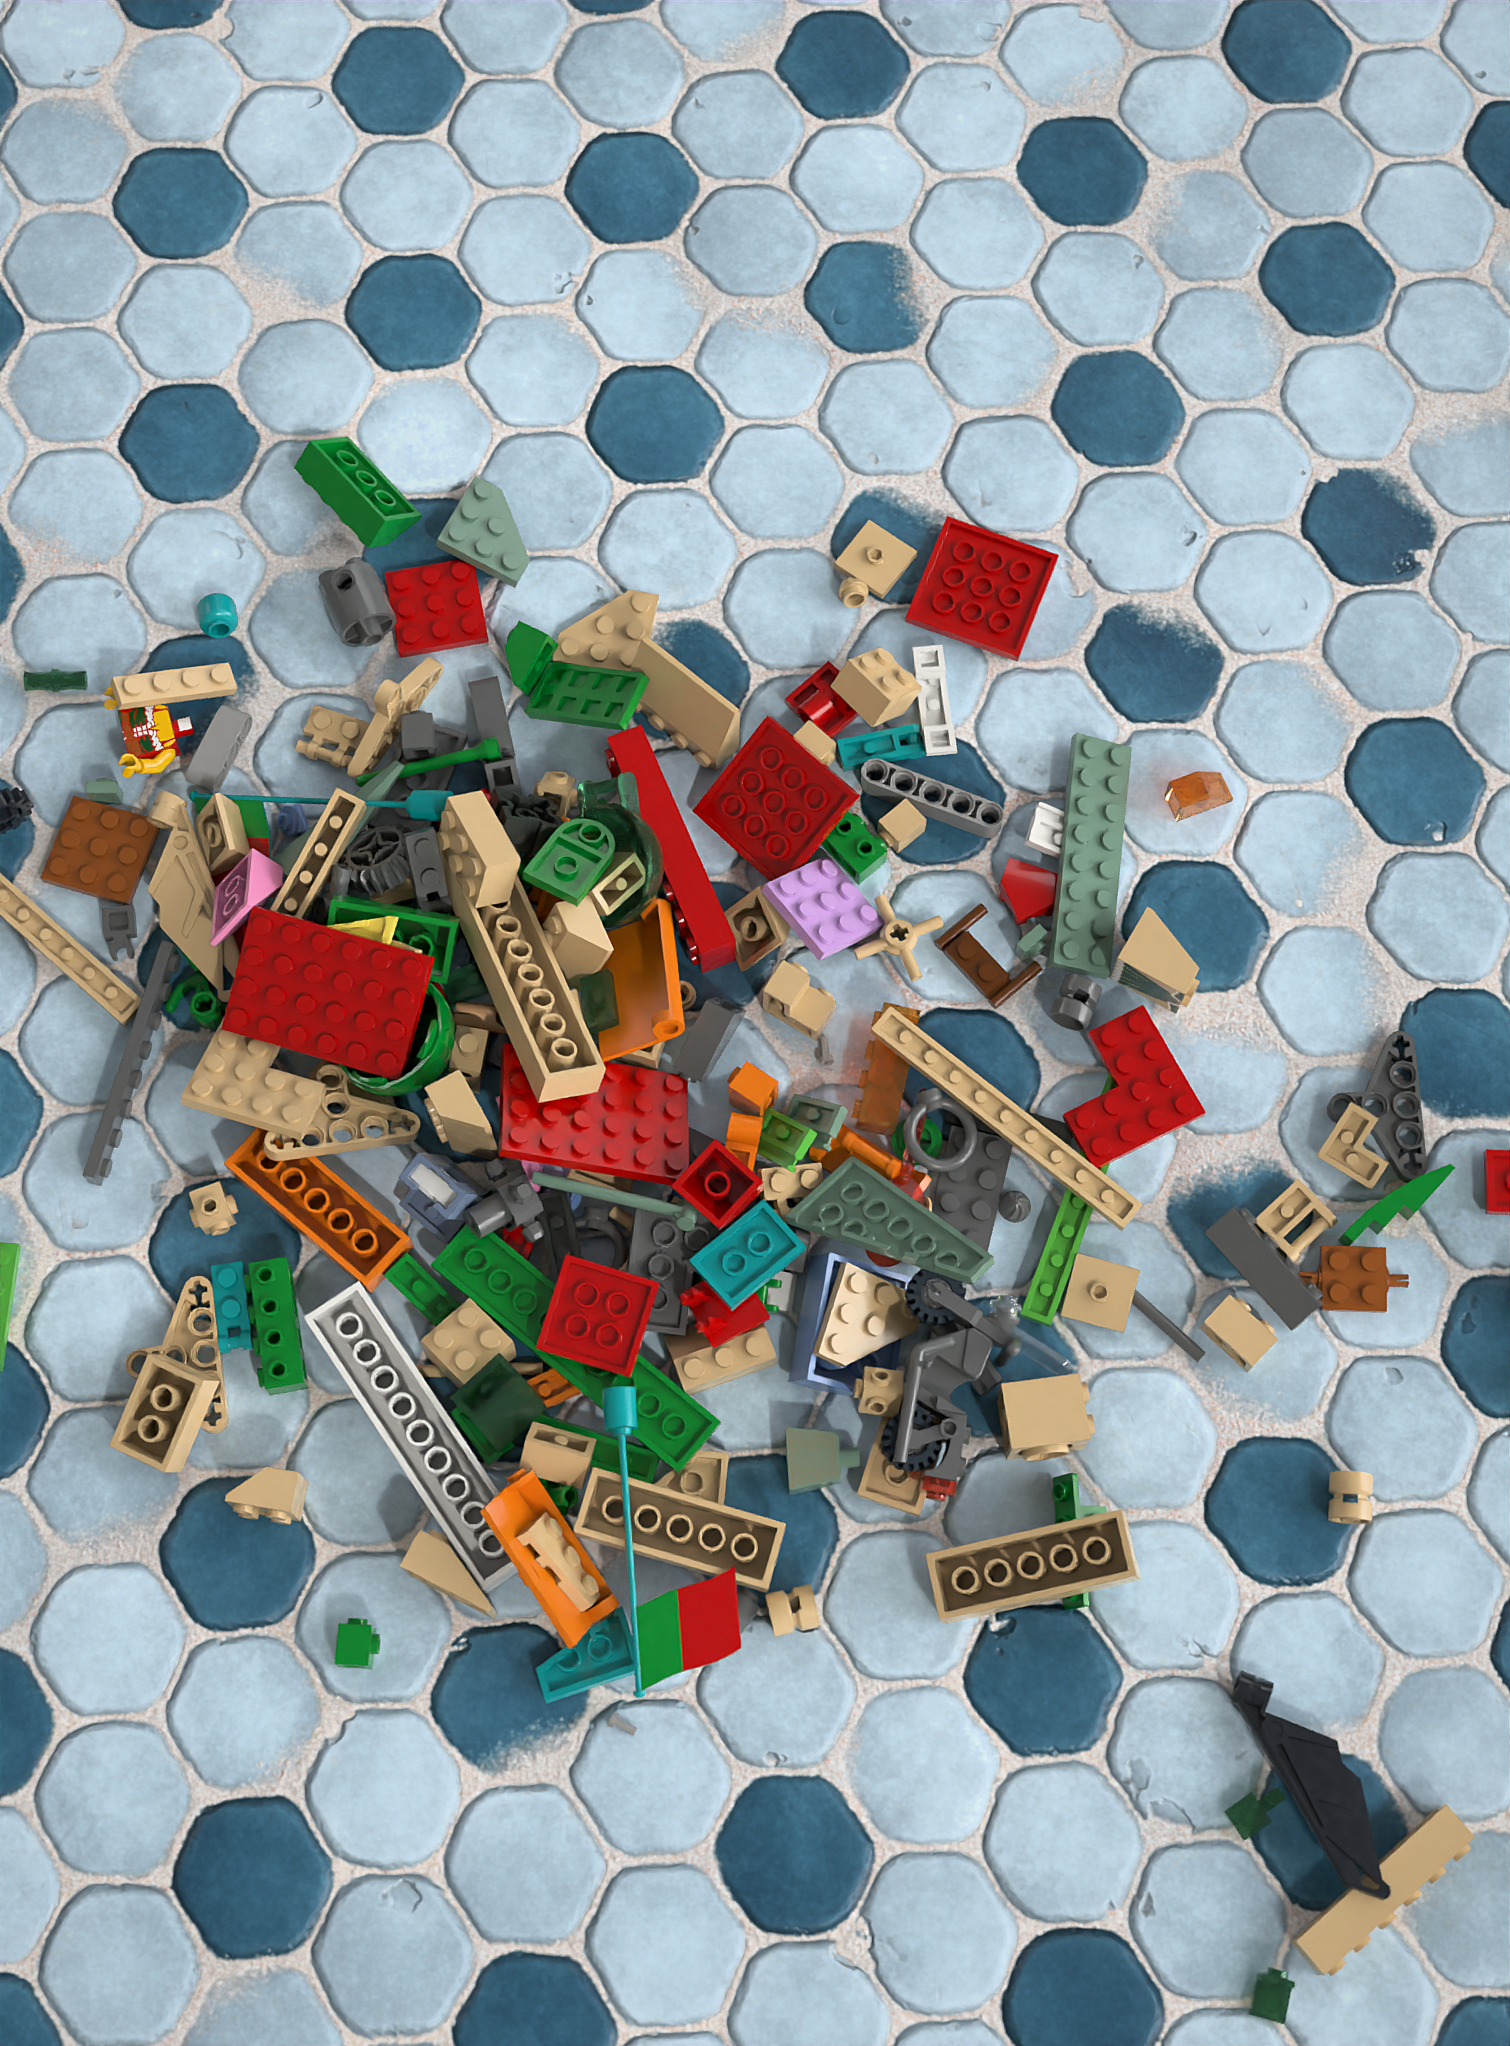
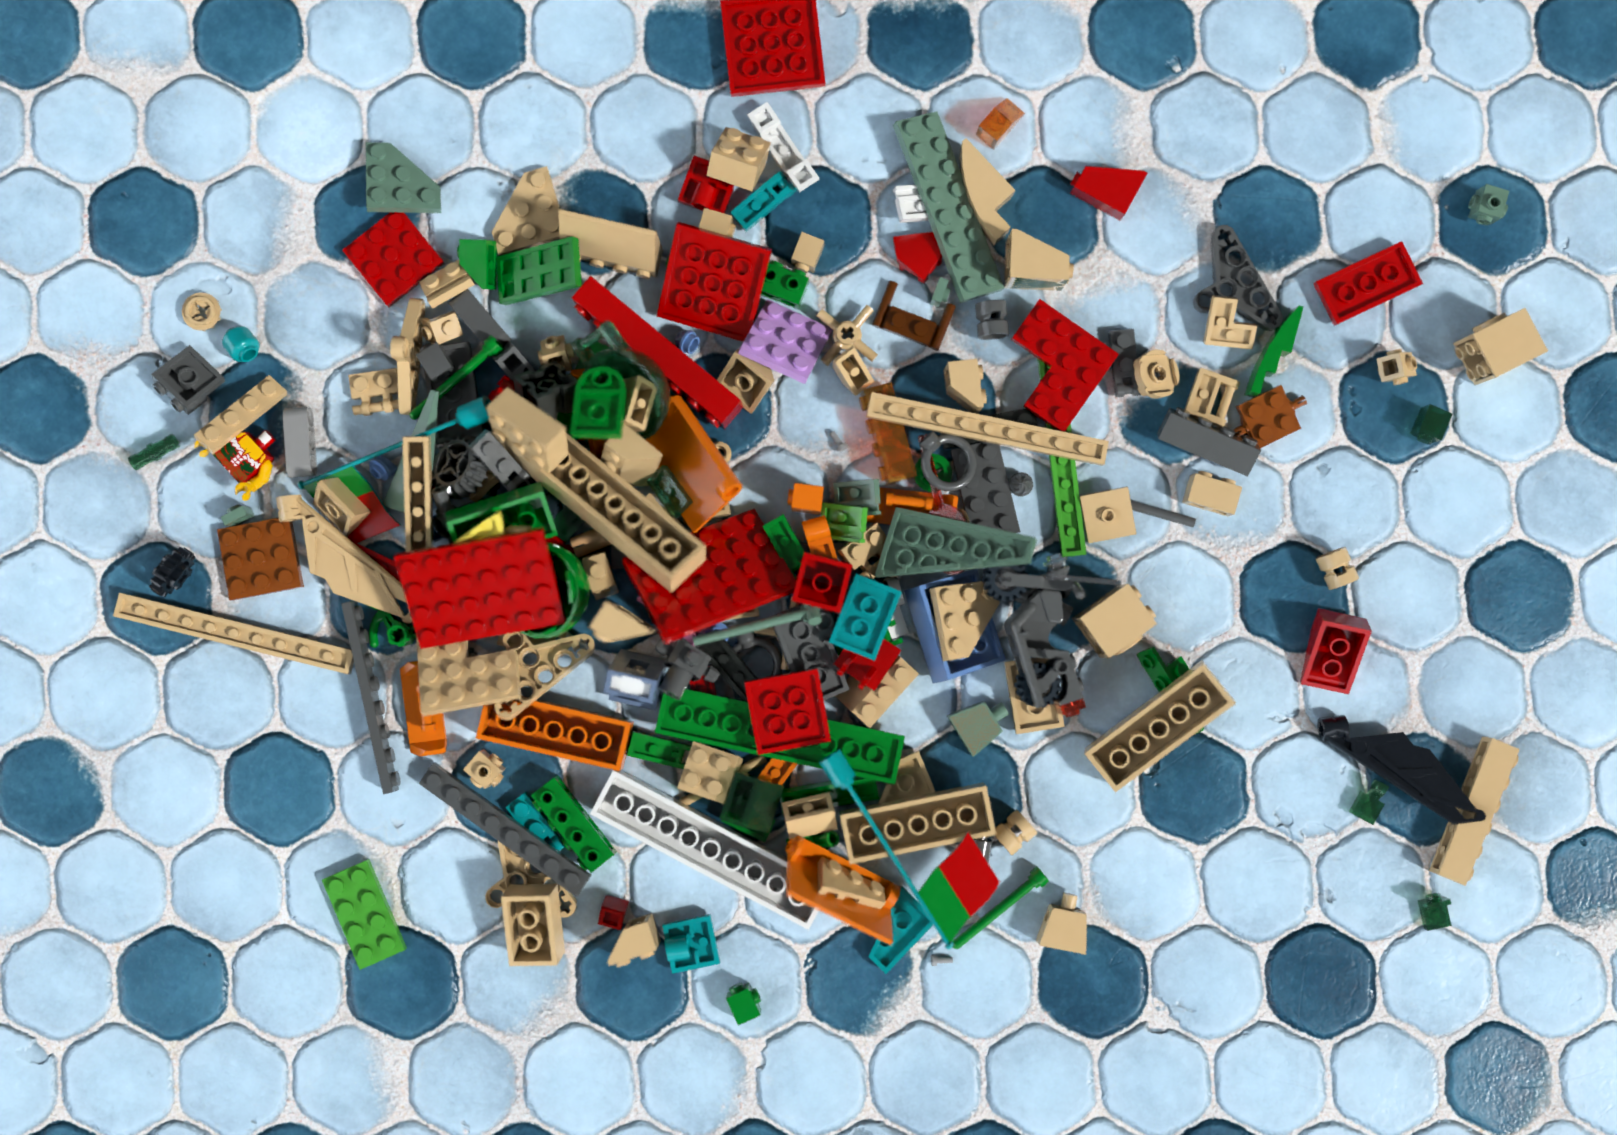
camera: 30 degrees left, 15 degrees up
dark grey plate [102,904,138,961] -> none
bright pink slope [210,848,284,947] -> none
green slope [294,436,422,548] -> none
dark grey cylinder [318,557,397,646] -> none
tan slope [400,1529,497,1620] -> none
dark grey slope [673,996,747,1083] -> none
tan brick [763,960,836,1041] -> none
tan plate [834,520,917,599] -> none
tan plate [838,577,869,608] -> none
tan brick [853,1366,904,1417] -> none
light grey beam [860,758,1004,838] -> none
none -> dark grey plate [151,345,225,415]
none -> tan gear [182,292,222,331]
none -> orange piece [400,661,447,756]
none -> tan plate [419,259,475,308]
none -> dark grey plate [419,763,592,897]
none -> tan bracket [421,311,463,344]
none -> red slope [598,895,629,930]
none -> teal plate [662,914,720,974]
none -> medium blue plate [675,330,700,354]
none -> green hinge [763,514,804,581]
none -> tan slope [832,345,875,396]
none -> tan slope [944,358,987,414]
none -> green piece [953,866,1049,949]
none -> tan slope [960,138,1015,246]
none -> tan torso [1036,893,1087,954]
none -> red slope [1070,166,1148,221]
none -> dark grey plate [1108,329,1141,398]
none -> tan plate [1133,349,1179,399]
none -> red slope [1300,608,1372,695]

